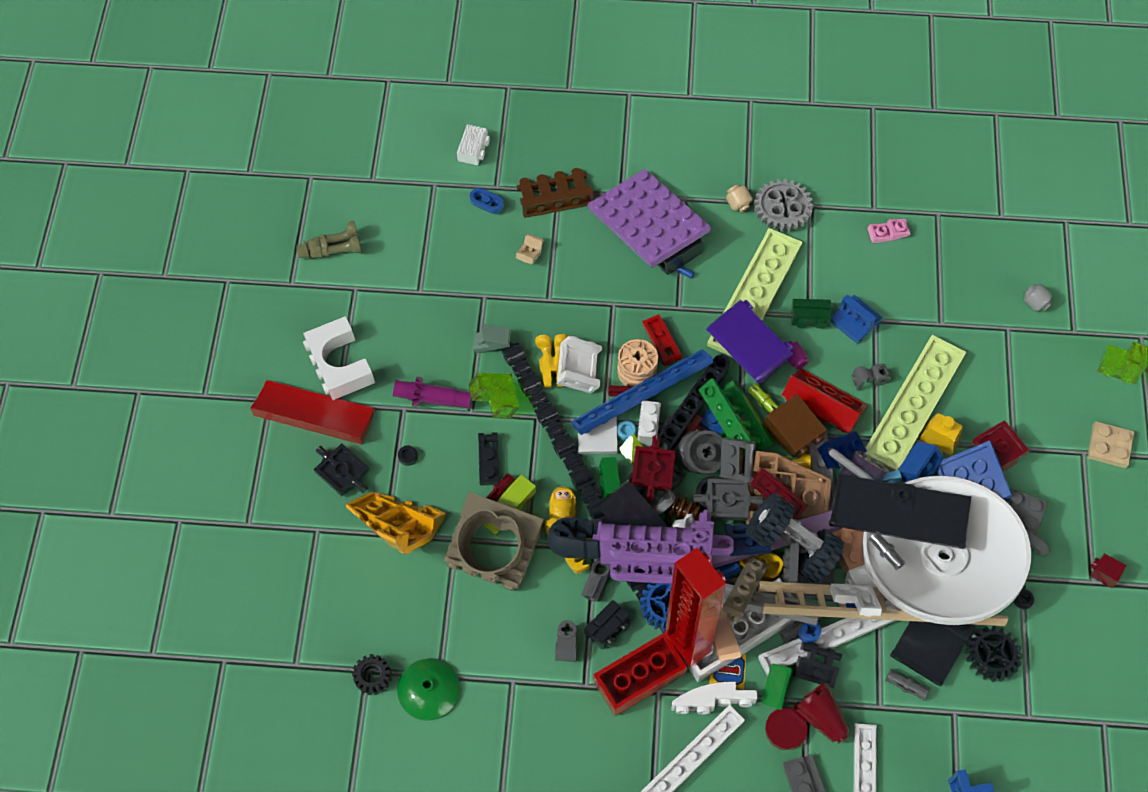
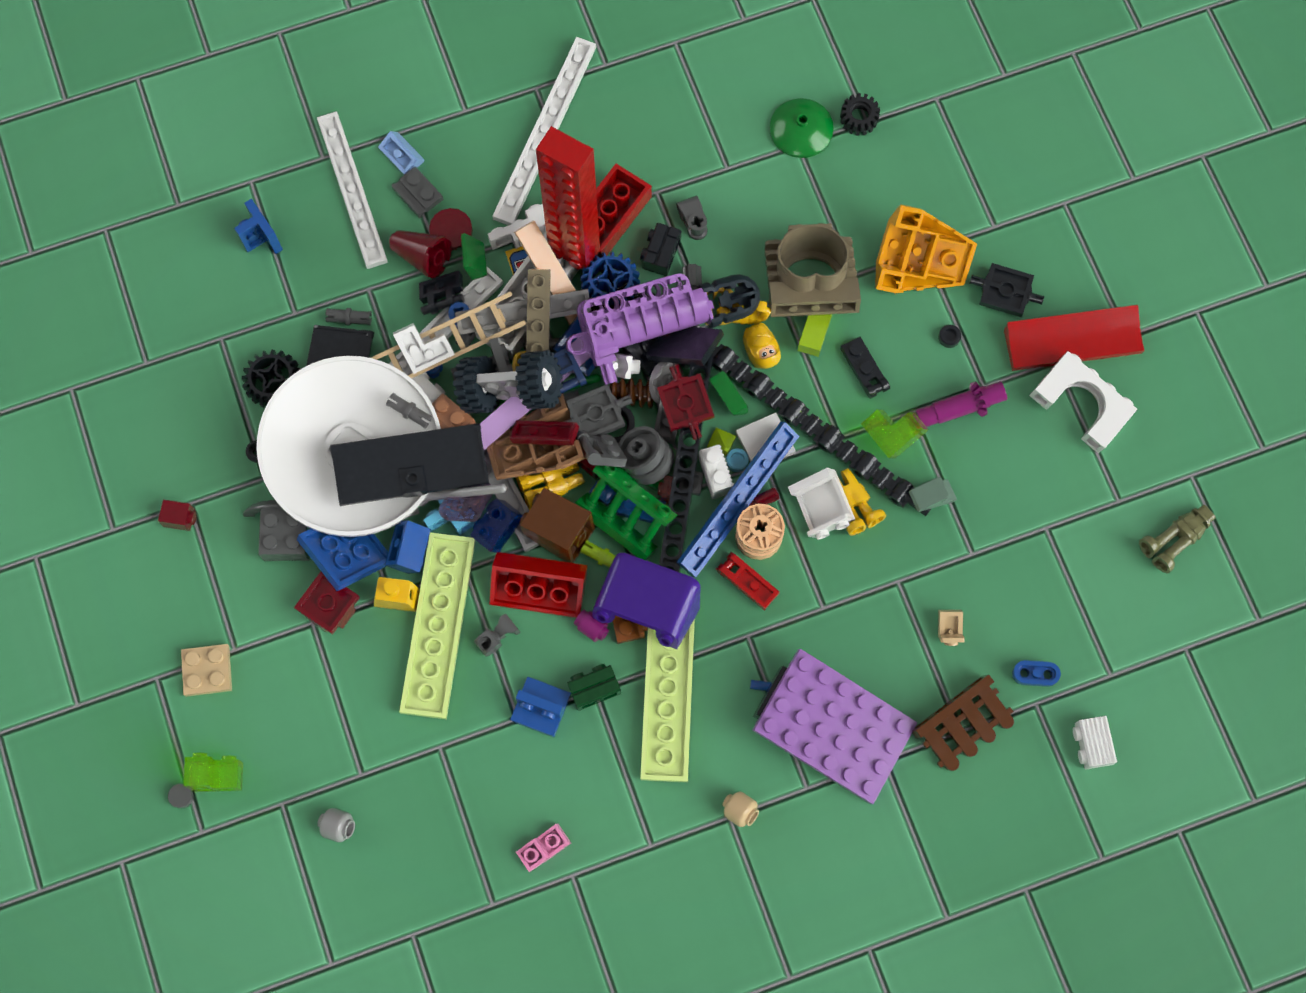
camera: 155 degrees right, 10 degrees up
dark red axle [486,474,515,502] -> none
light grey gear [754,178,813,232] -> none

